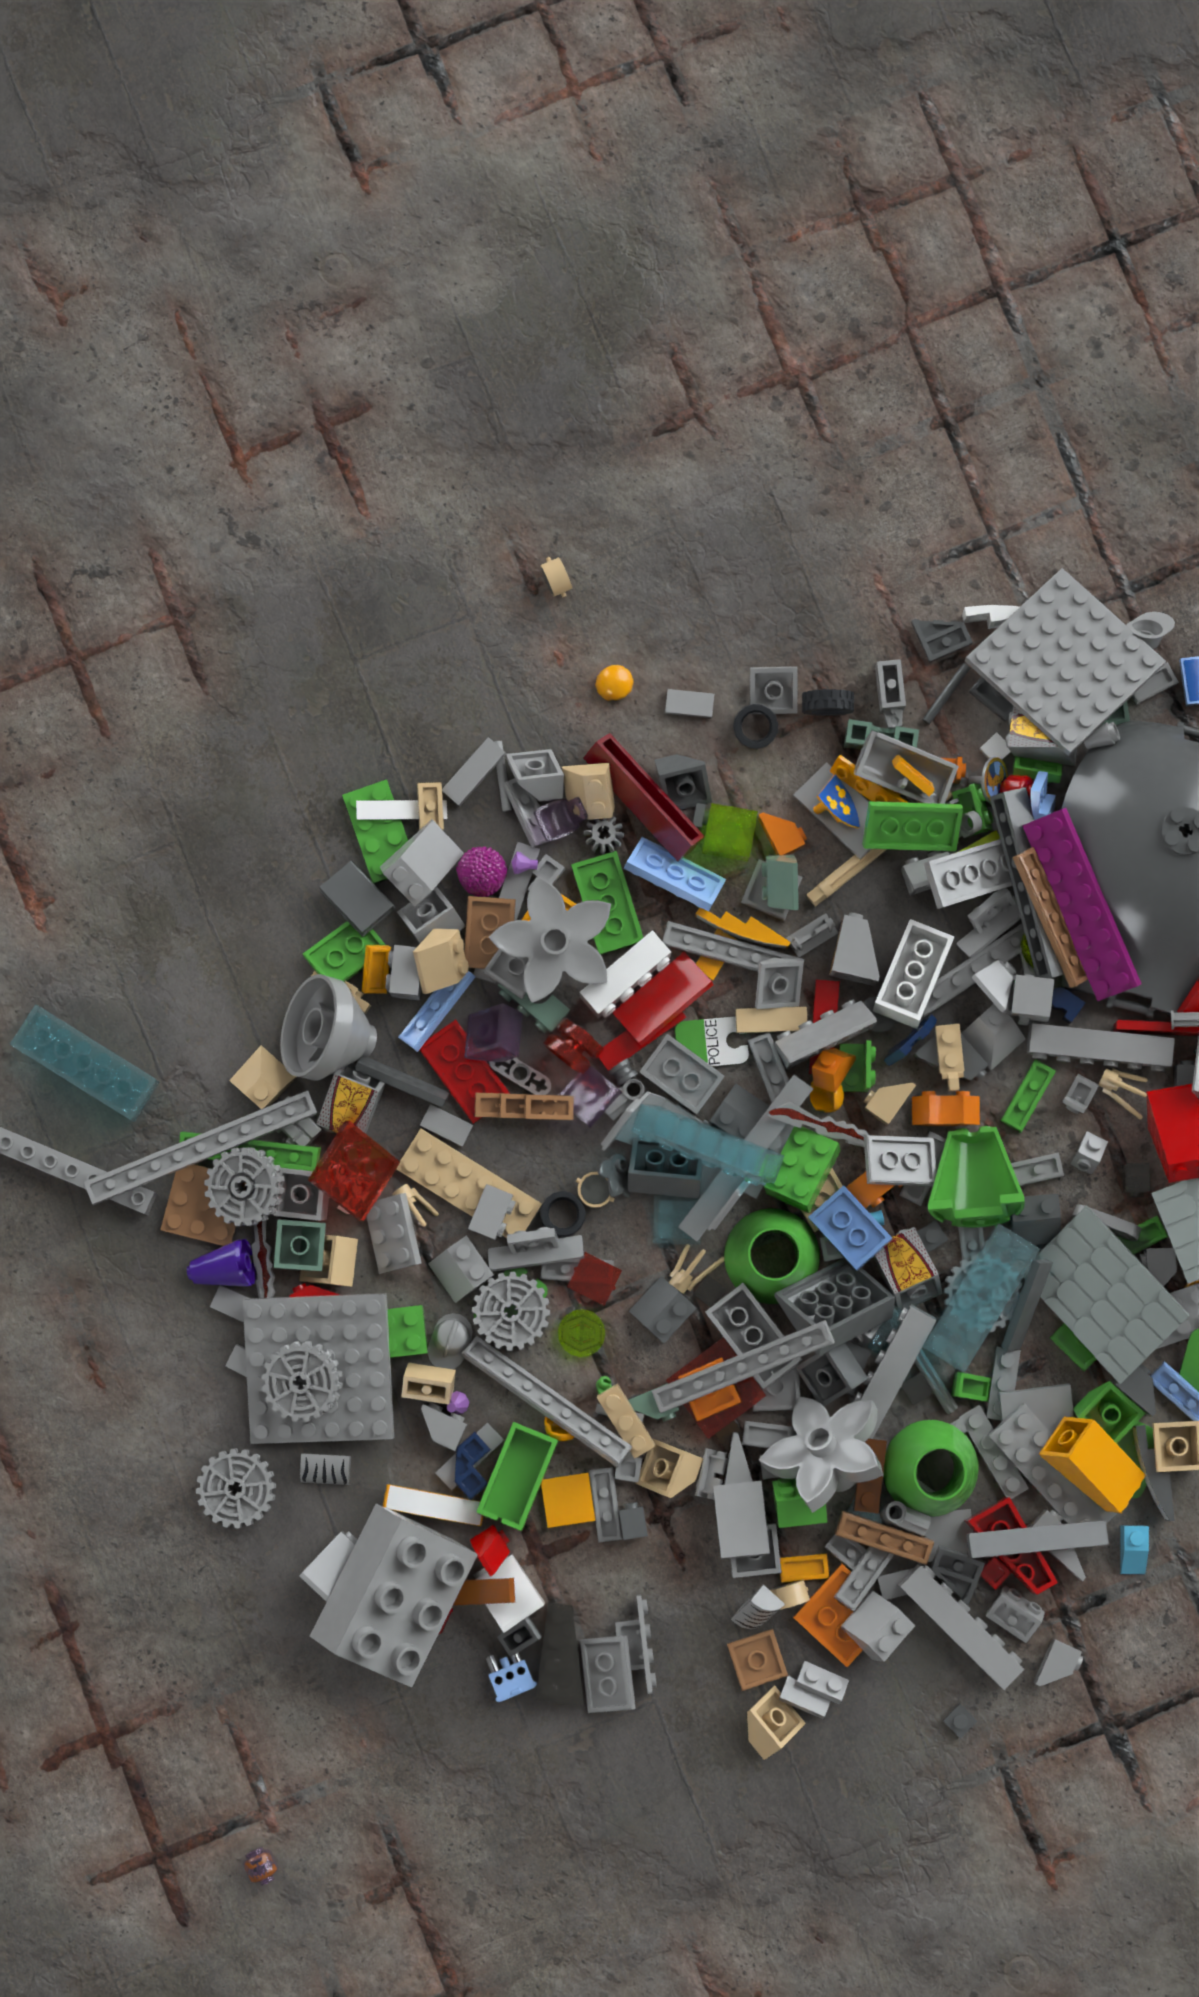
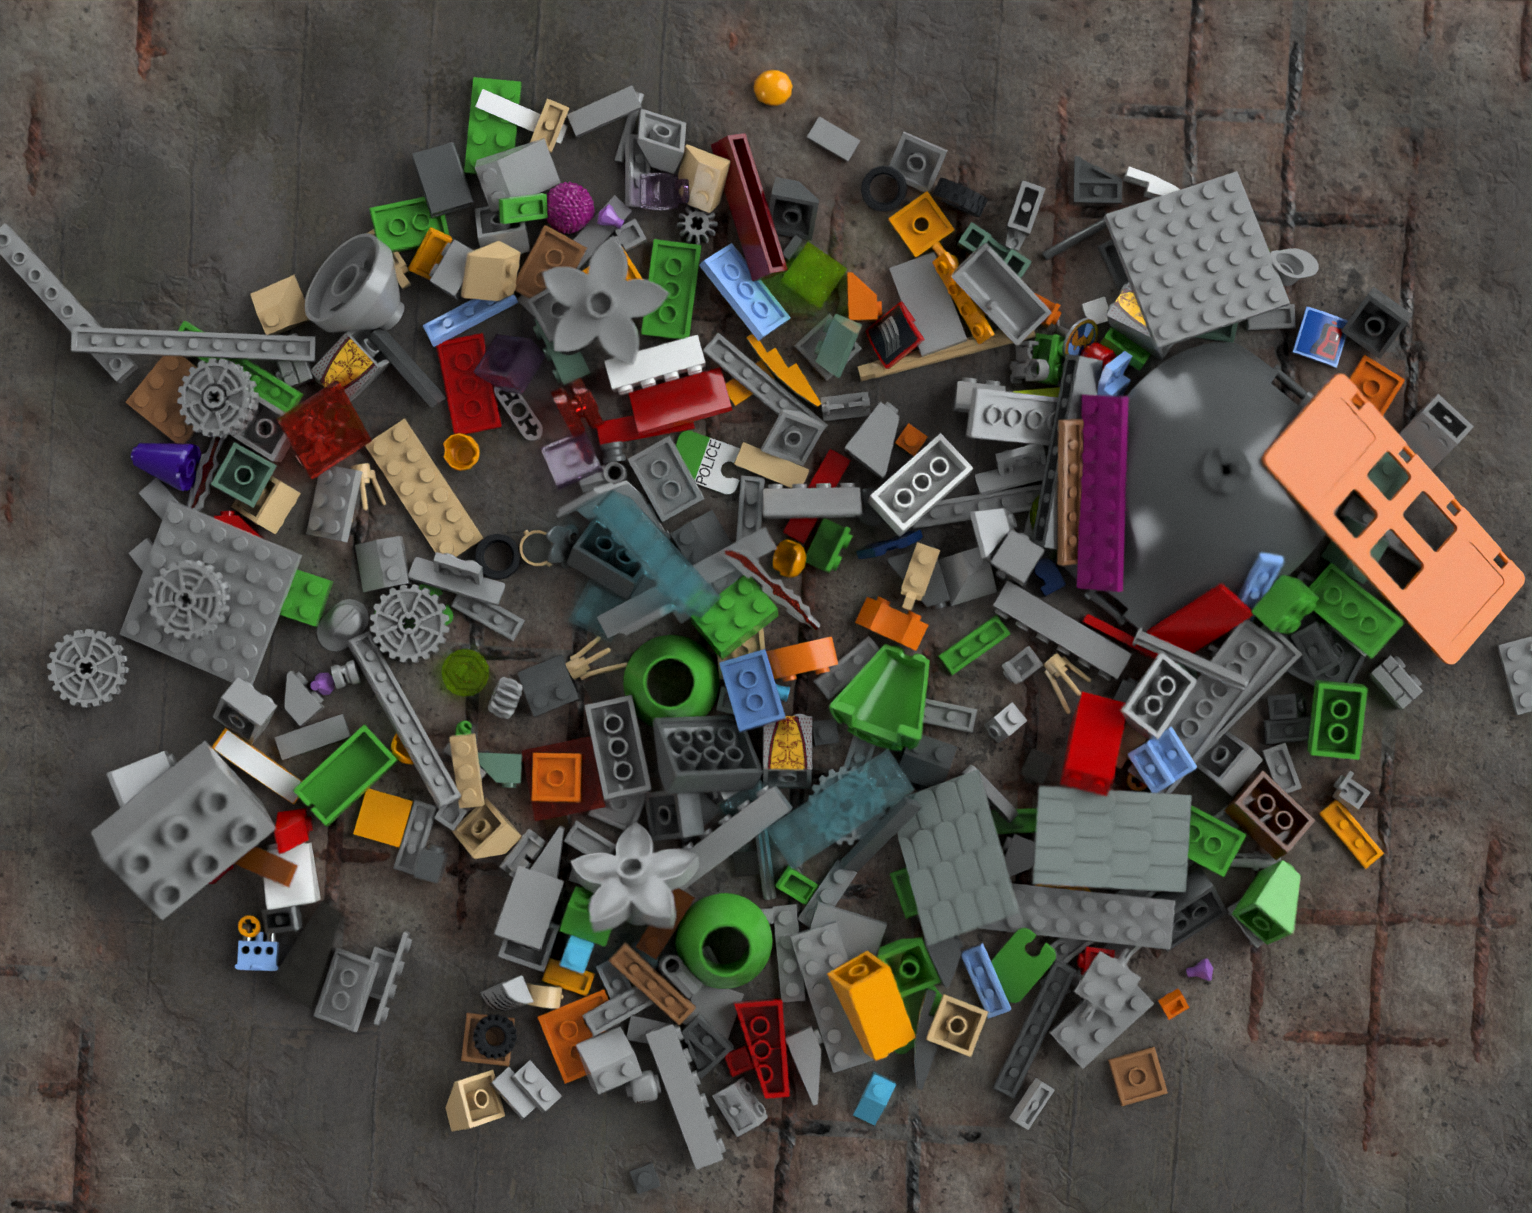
camera: 25 degrees right, 5 degrees up
clear light blue brick [10,1004,160,1122] -> none
light grey brick [300,1453,351,1485] -> none
tan brick [402,1363,456,1404] -> none
light grey tile [420,1104,473,1147] -> none
dark blue tile [454,1432,491,1500] -> none
light grey brick [468,1184,516,1240] -> none
medium nougat slope [474,1093,574,1120] -> none
clear red piece [567,1252,622,1306] -> none
light grey tile [652,1320,835,1413] -> none
orange slope [812,1048,856,1093] -> none
blue shield [813,774,860,829] -> none
bright green plate [862,801,963,851] -> none
tan slope [863,1083,916,1126] -> none
light grey tile [864,1135,937,1186] -> none
light orange tile [892,755,935,797] -> none
tile [966,1520,1109,1559] -> none
light grey slope [1033,1638,1083,1686] -> none
light grey cone [1084,722,1120,750] -> none
none -> light grey brick [213,677,277,745]
none -> light orange bush [238,915,261,937]
none -> light grey wheel [331,660,361,689]
none -> light orange hair [443,433,480,471]
none -> black tyre [473,1014,517,1059]
none -> light grey gear [488,677,523,719]
none -> bright green plate [499,193,548,224]
none -> medium azure slope [560,935,595,974]
none -> light grey head [625,1070,662,1104]
none -> slope [866,301,925,369]
none -> light orange plate [888,191,959,267]
none -> orange plate [895,423,928,457]

